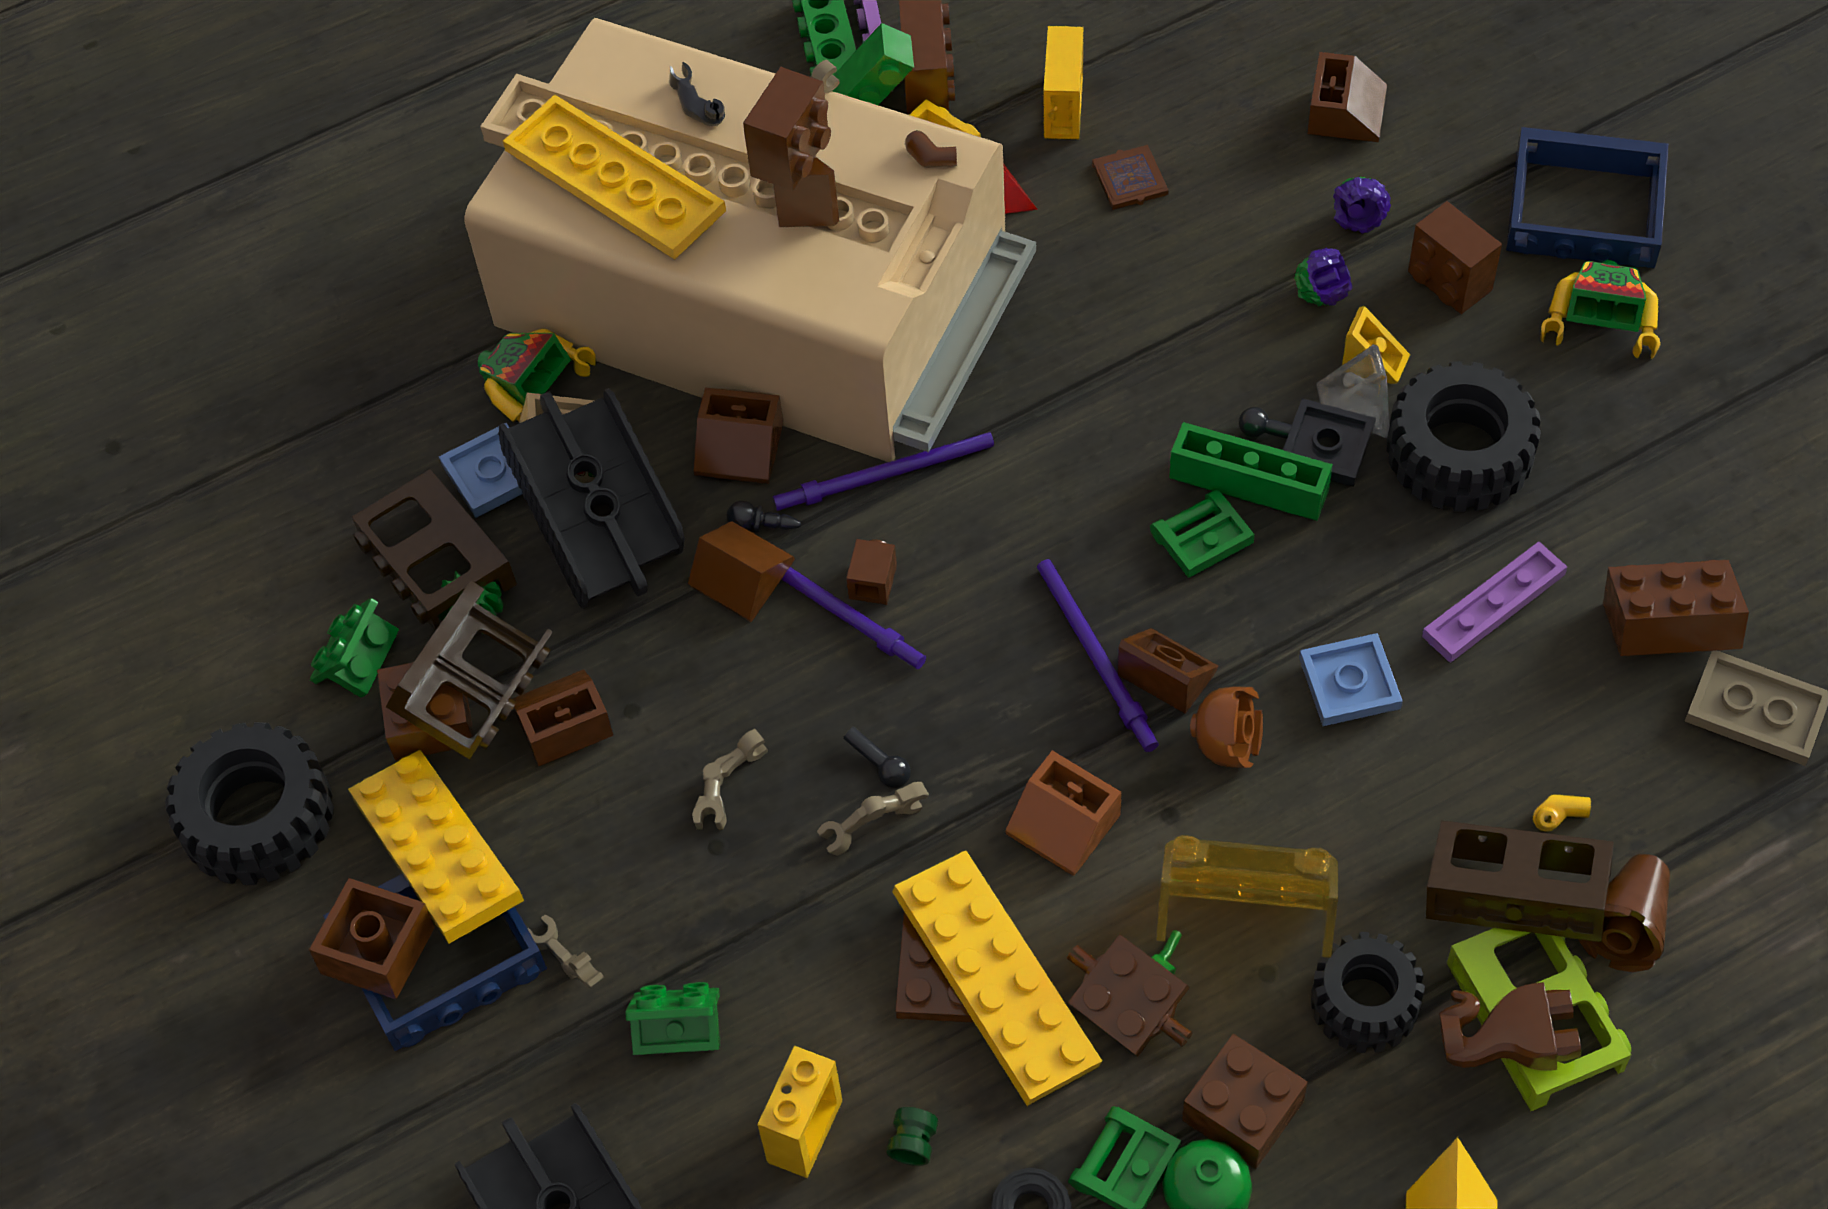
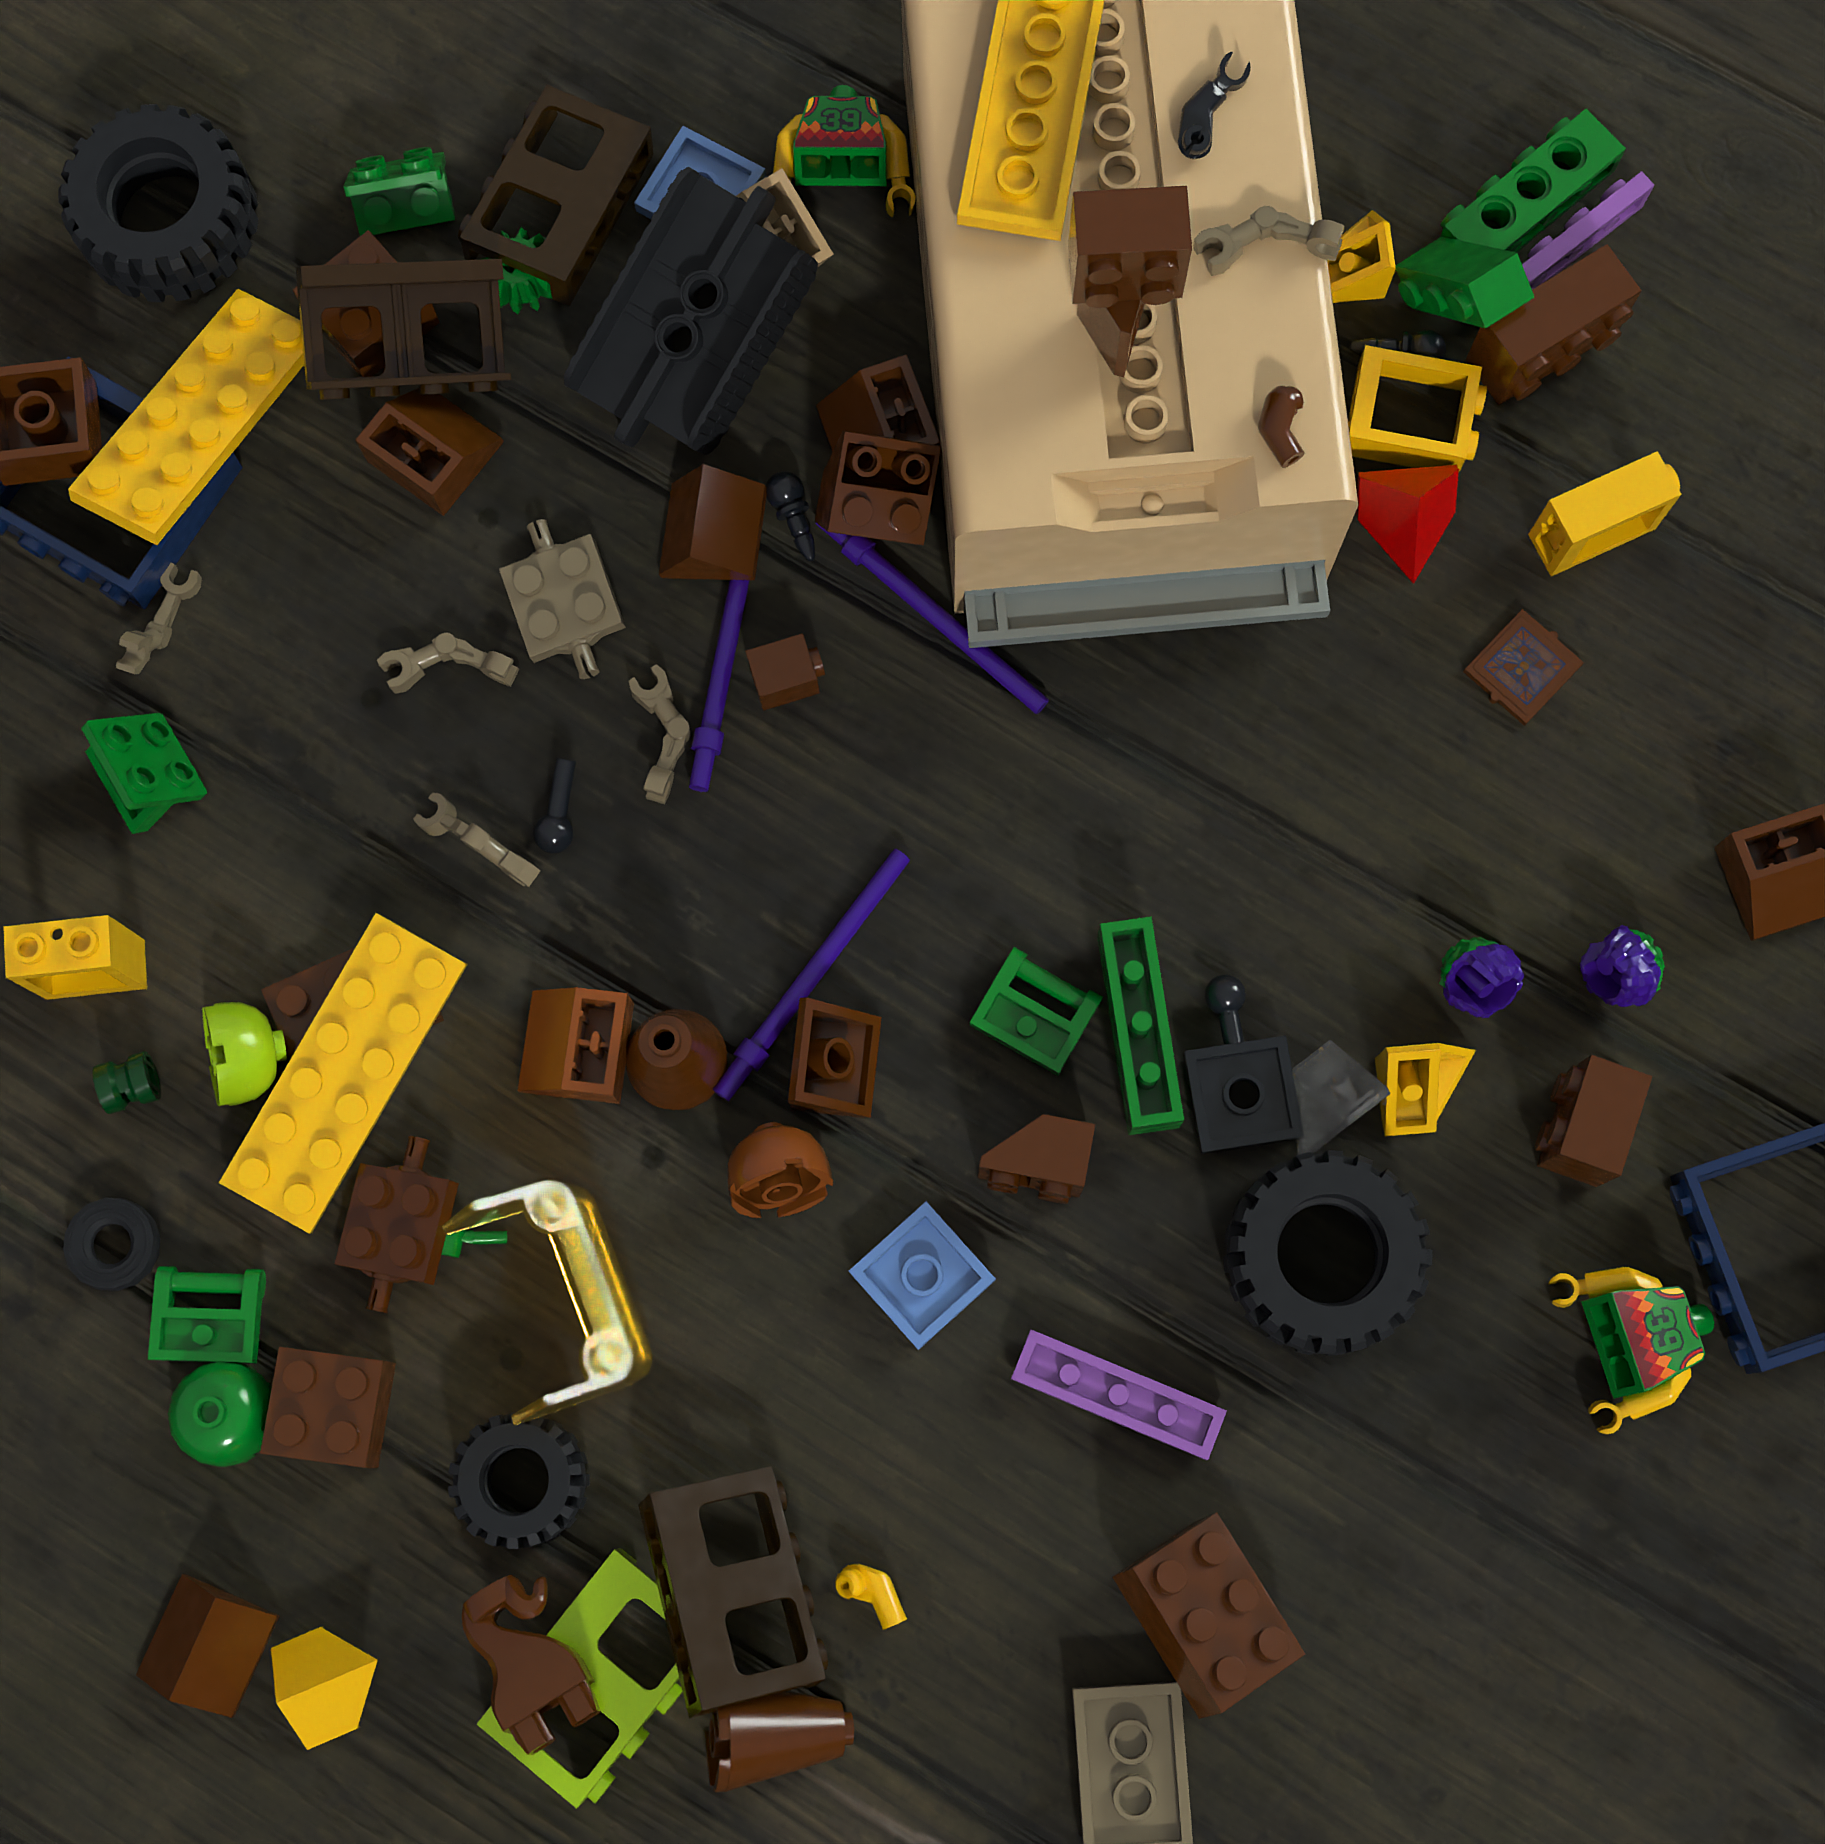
camera: 60 degrees right, 20 degrees up
none -> lime cylinder [202,1002,287,1106]
none -> dark tan plate [499,519,626,679]
none -> reddish brown cone [626,1009,727,1110]
none -> dark tan piece [629,664,691,805]
none -> reddish brown slope [815,430,941,546]
none -> reddish brown slope [978,1114,1095,1204]

